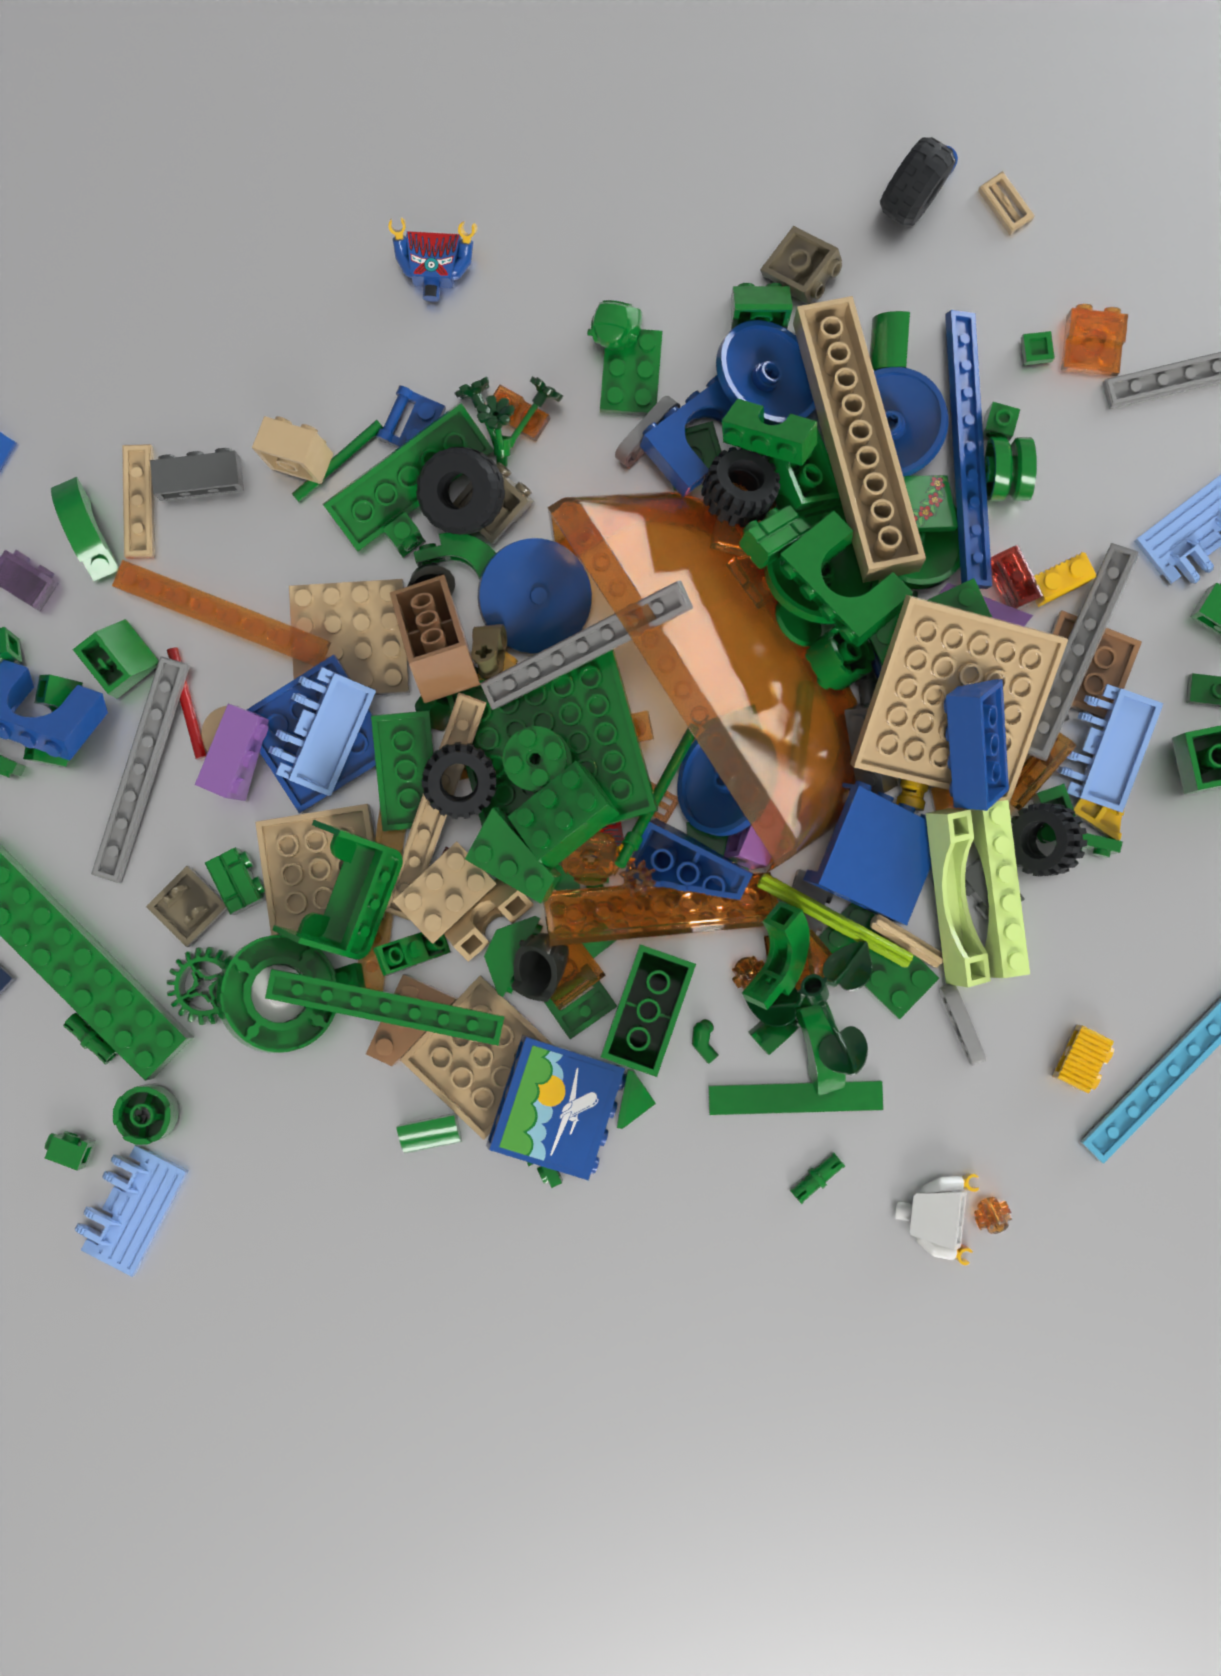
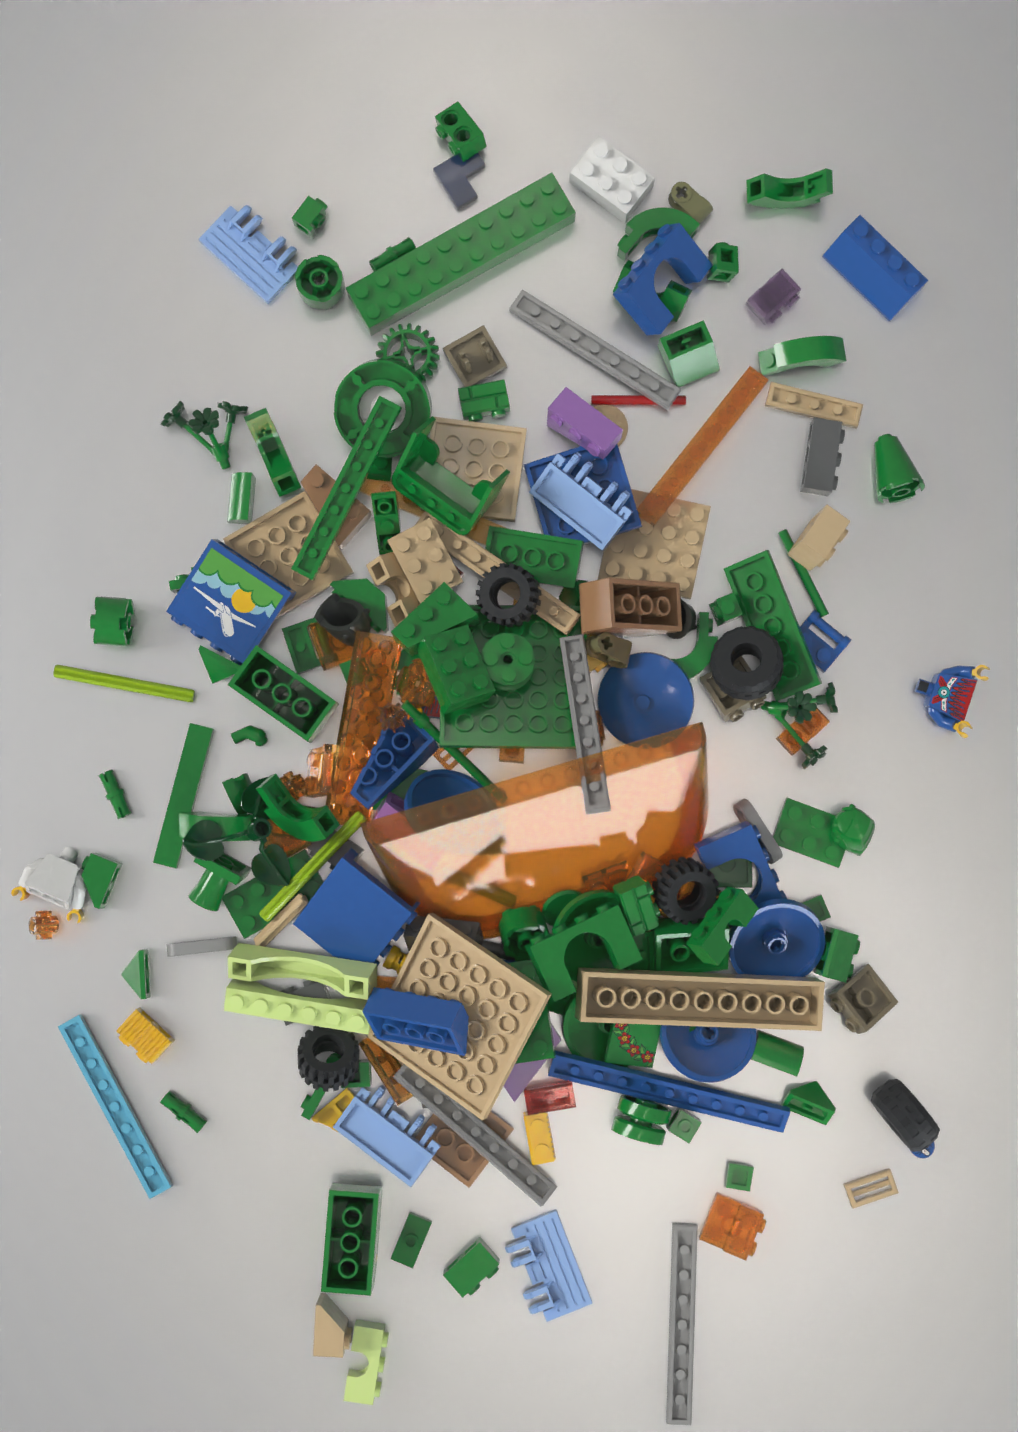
camera: 105 degrees right, 0 degrees up
none -> lime axle [53,665,195,702]
none -> green slope [81,853,123,909]
none -> green brick [90,596,134,646]
none -> green slope [121,949,151,999]
none -> dark green plant [160,401,249,469]
none -> green pin [160,1090,207,1133]
none -> green plant [188,853,251,911]
none -> green arch [244,408,301,497]
none -> clear orange plate [304,744,338,798]
none -> green slope [781,1081,836,1125]
none -> green plate [801,895,831,922]
none -> green cone [874,434,925,503]

